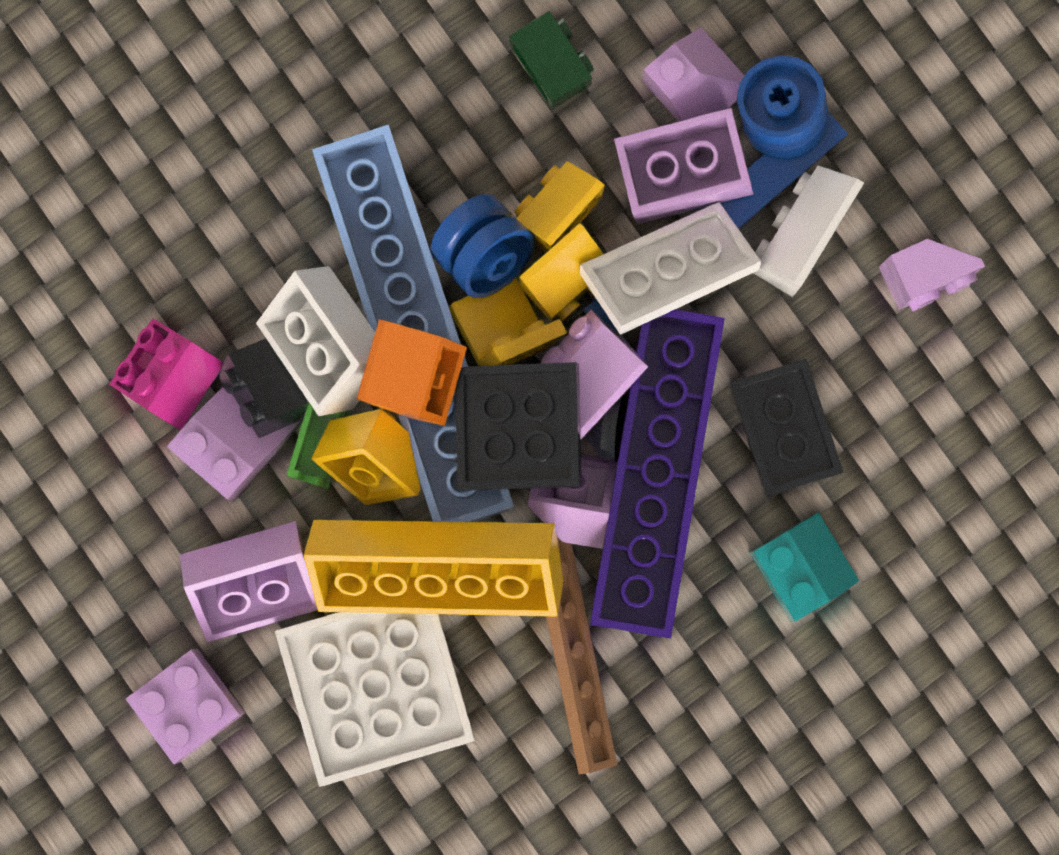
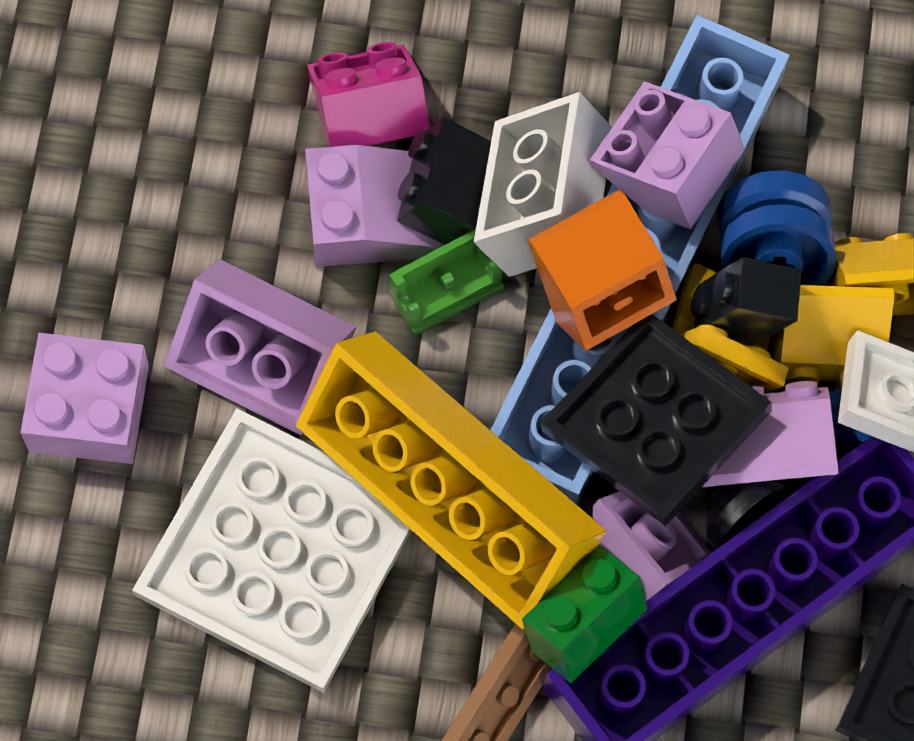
camera: 35 degrees right, 15 degrees down
yellow slope [311,408,421,505] -> none
none -> green brick [522,545,648,683]
none -> lavender slope [589,81,745,229]
none -> black brick [691,257,802,346]

